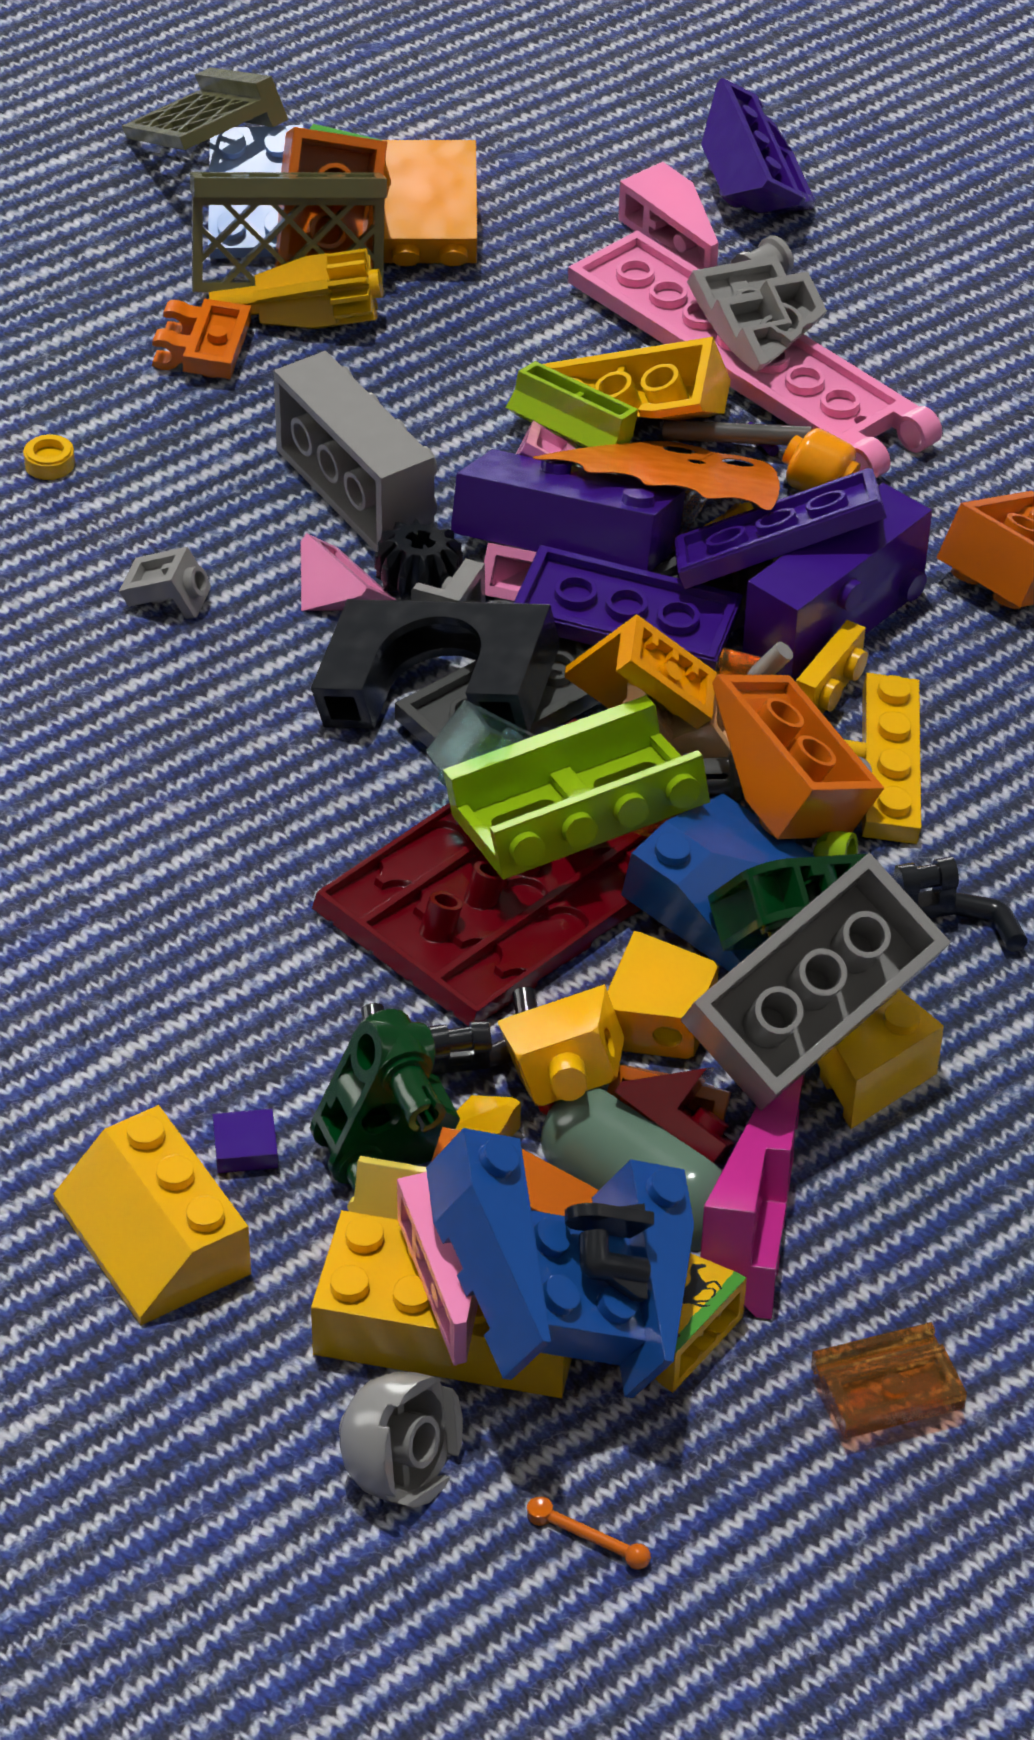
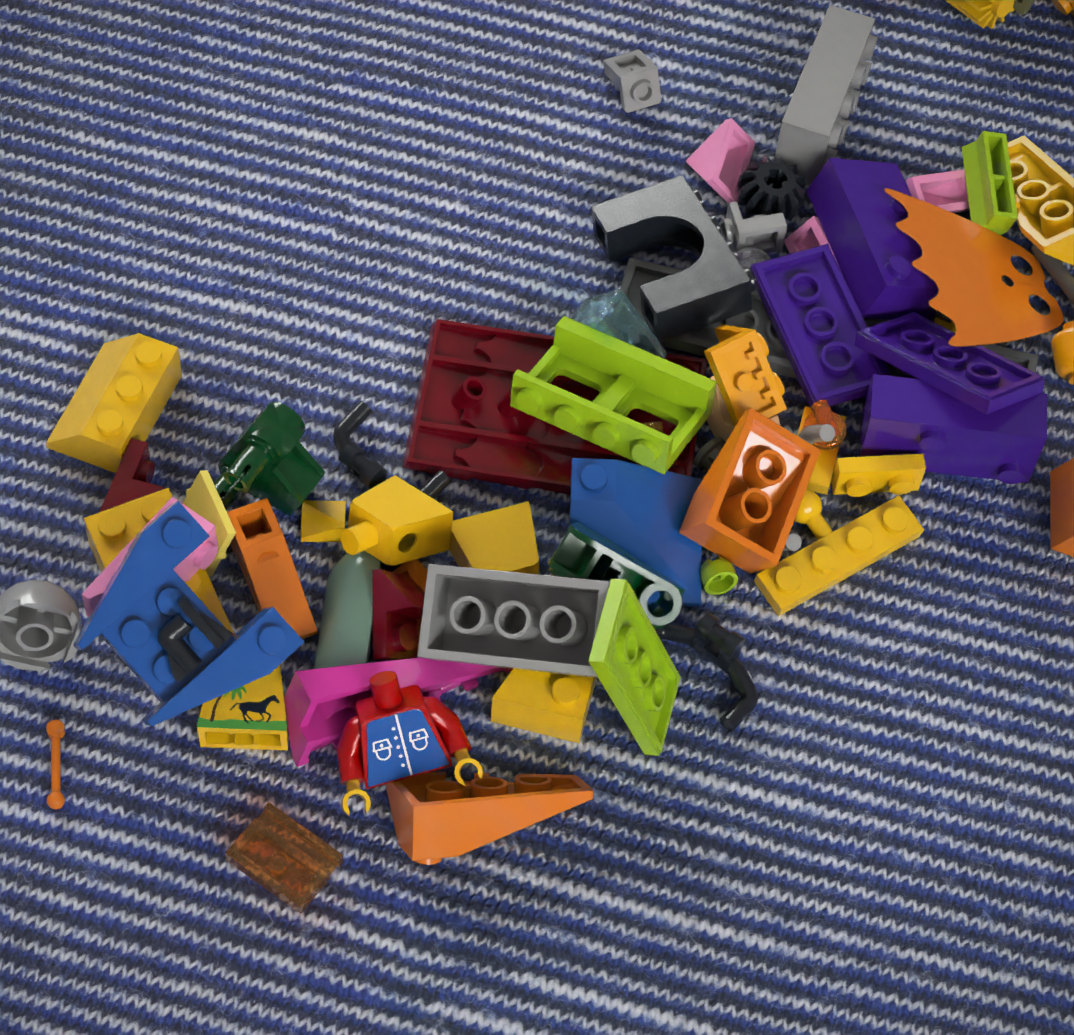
camera: 50 degrees right, 15 degrees up
dark purple tile [212,1109,278,1173] -> none
none -> dark red slope [100,438,165,512]
none -> torso [337,671,484,816]
none -> orange wedge [385,772,594,865]
none -> lime tile [588,579,681,756]

